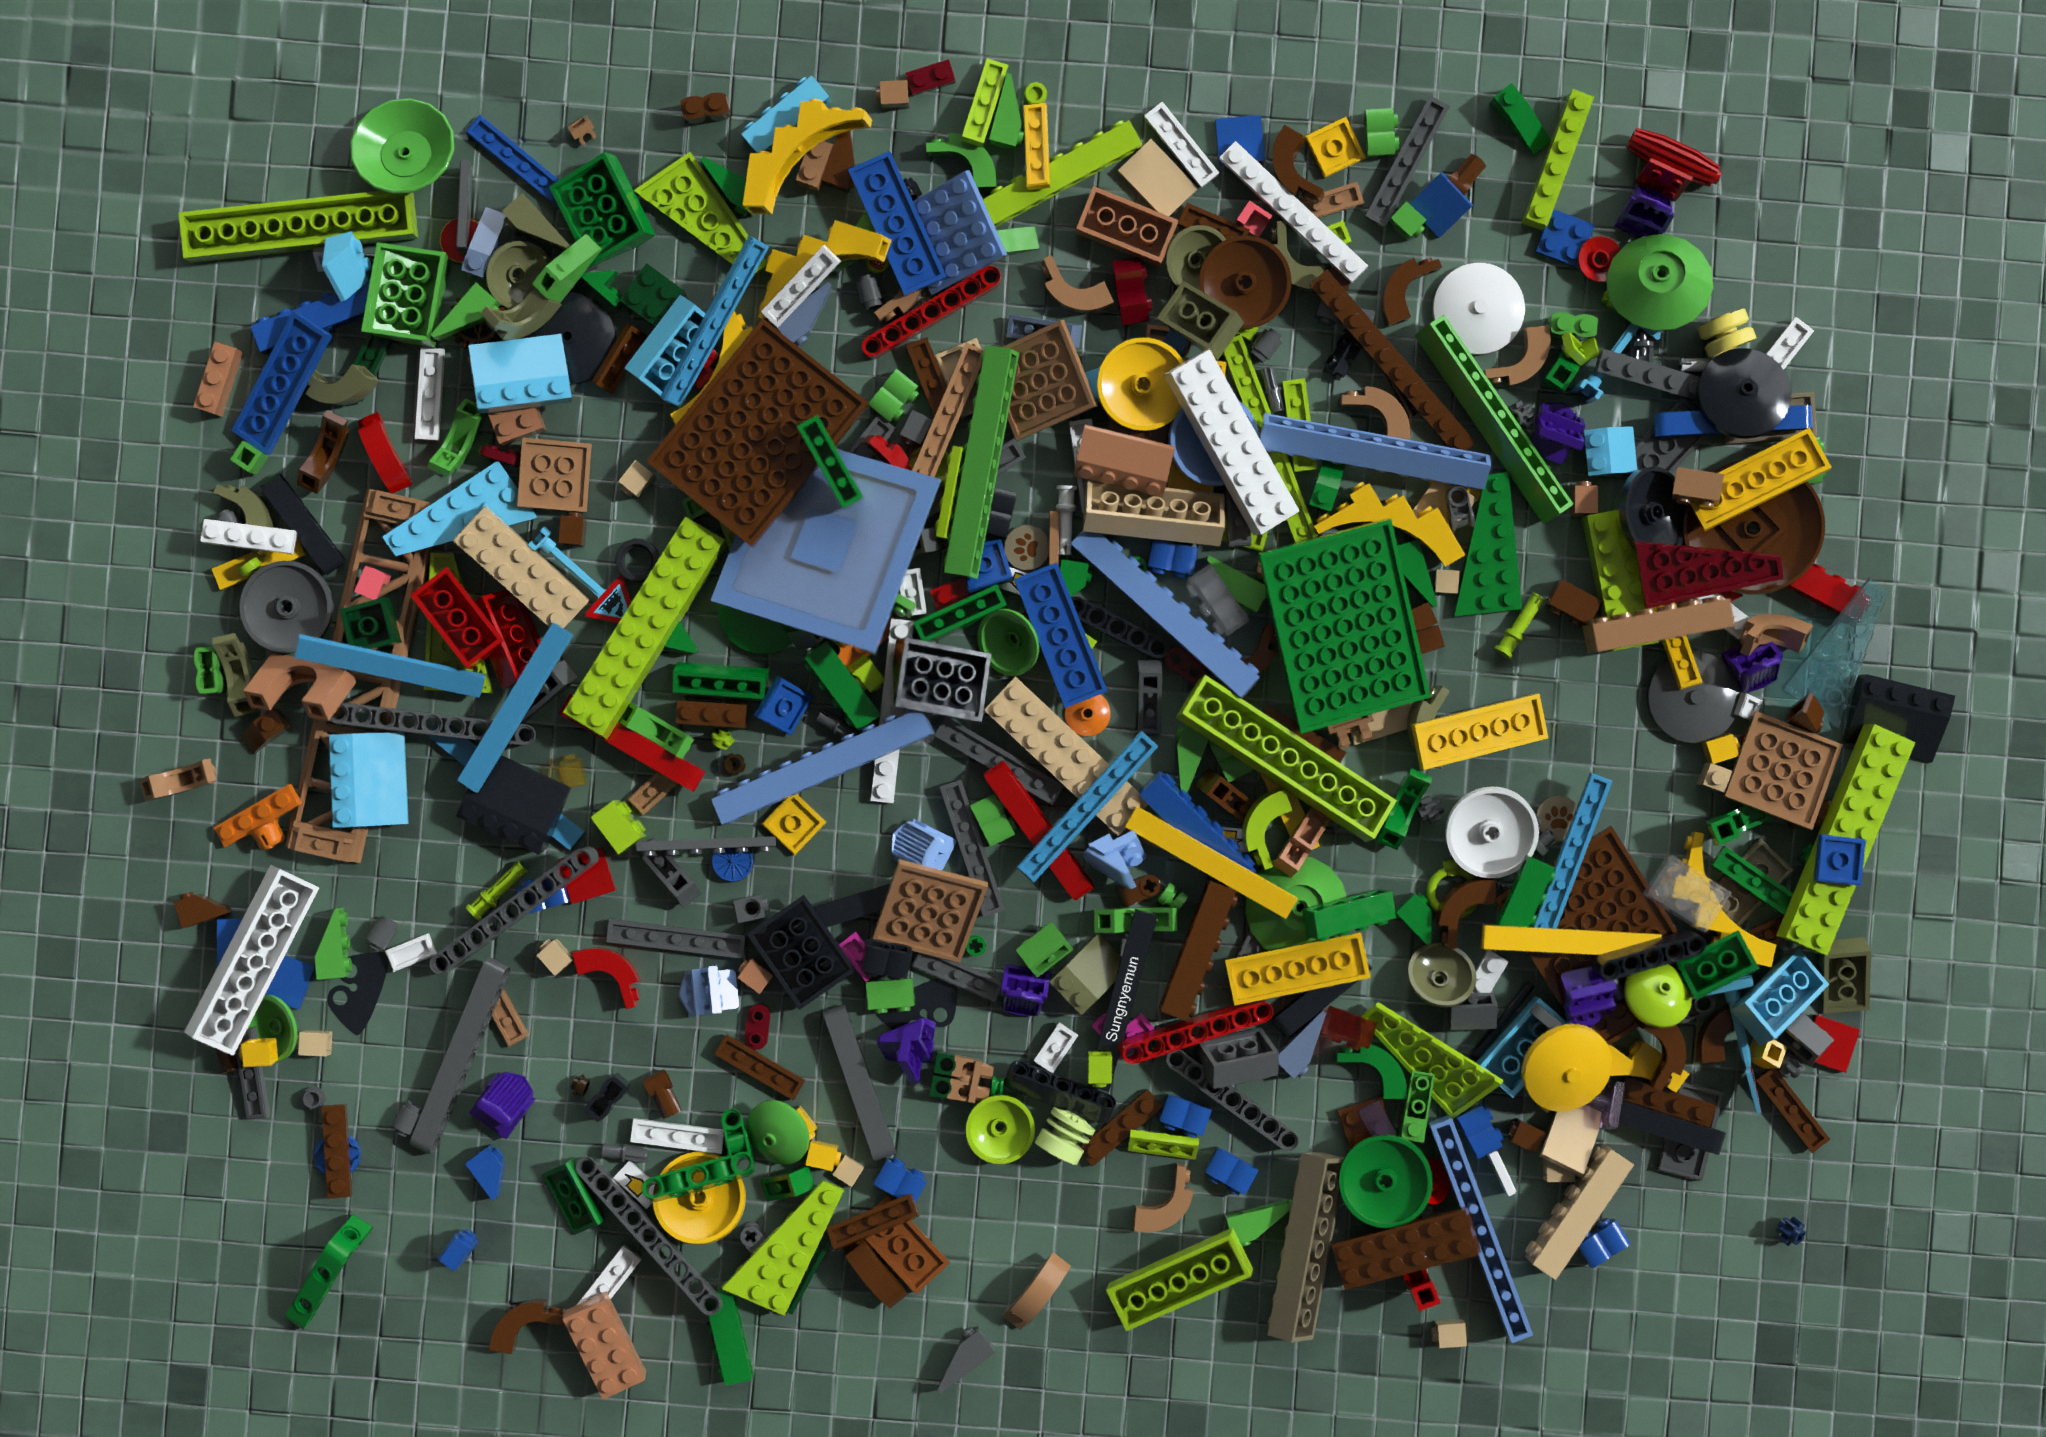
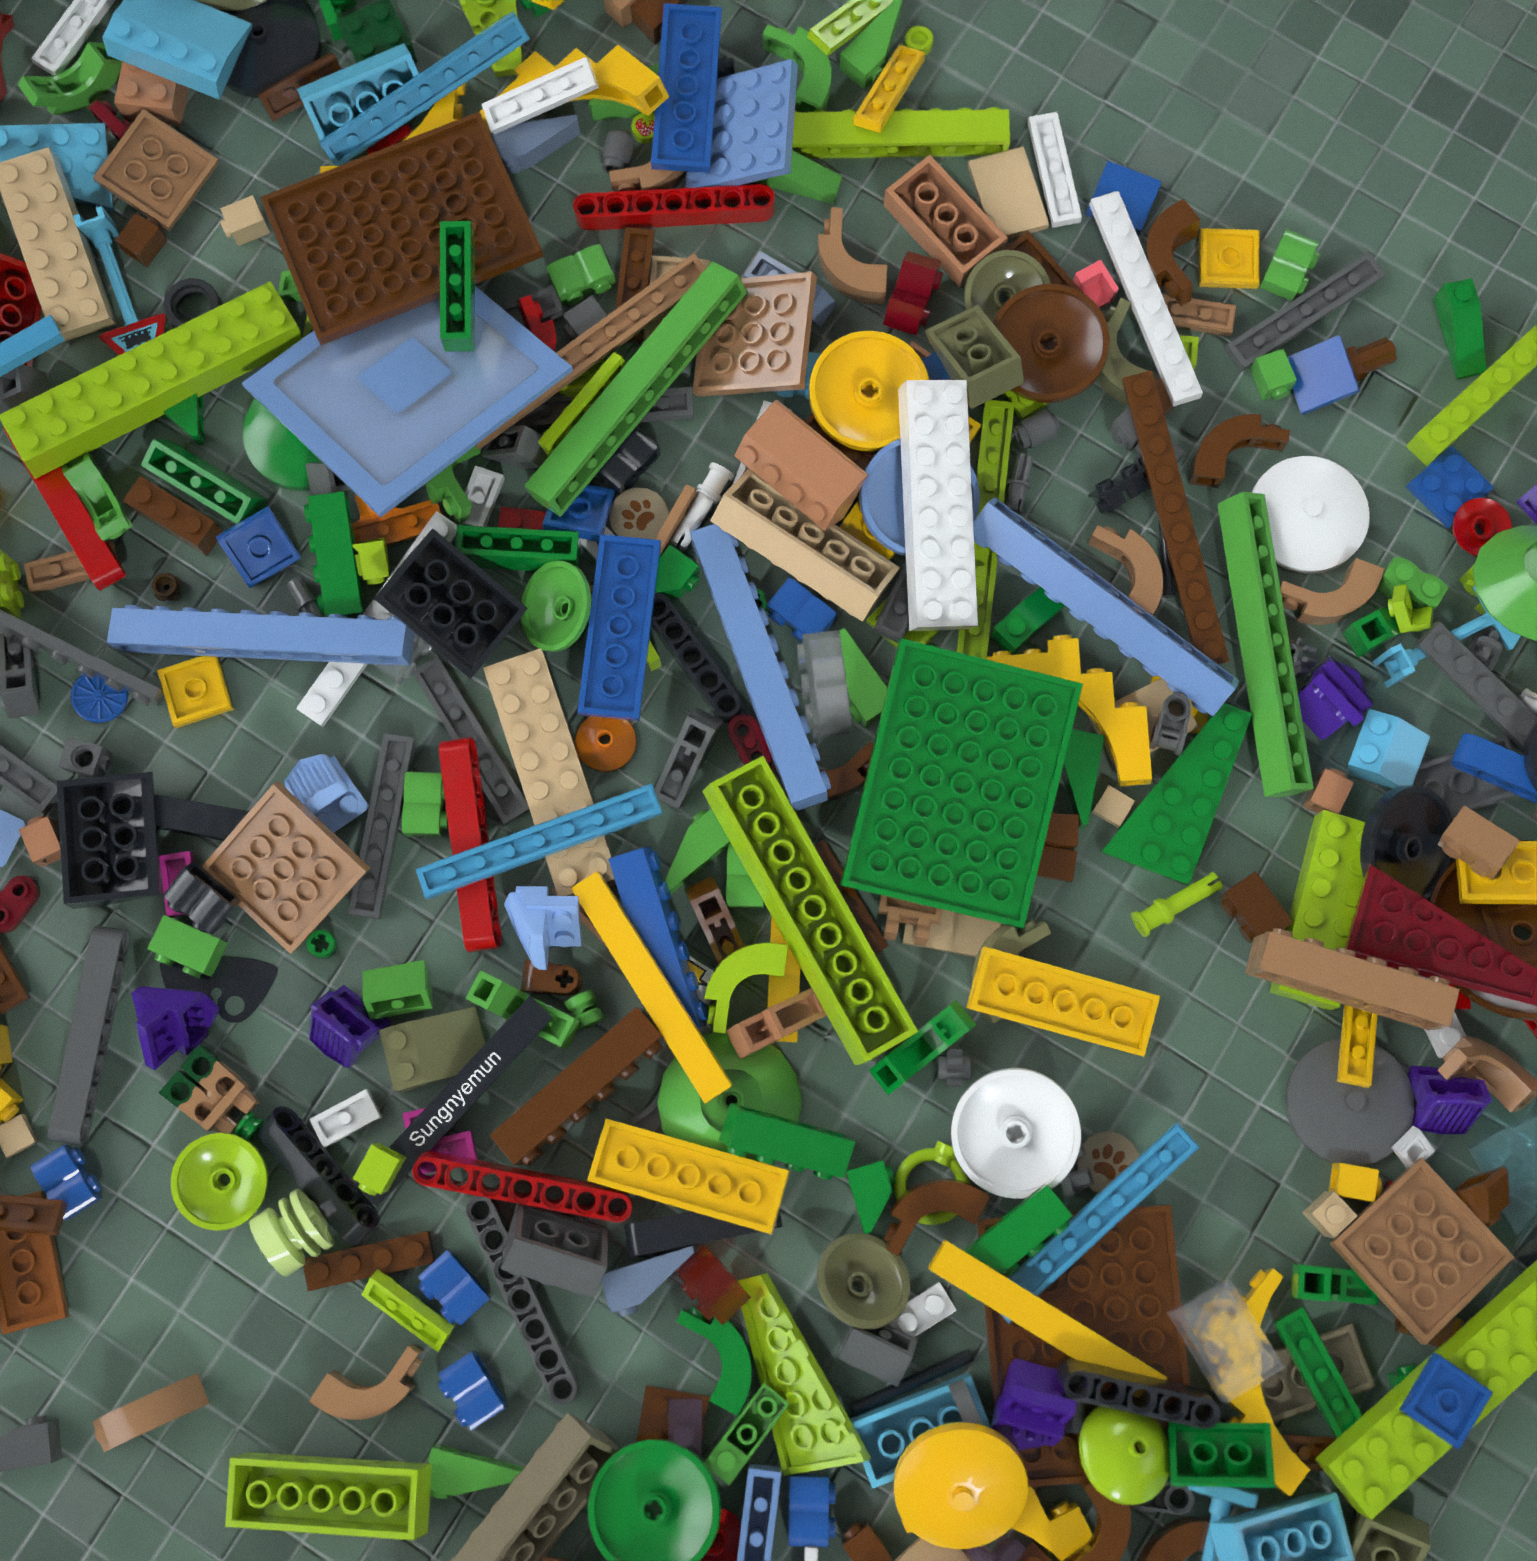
camera: 25 degrees right, 10 degrees down
lime plate [711,729,735,750] -> none
dark grey tile [912,952,1002,1003] -> none
lime plate [1281,378,1317,473] -> none

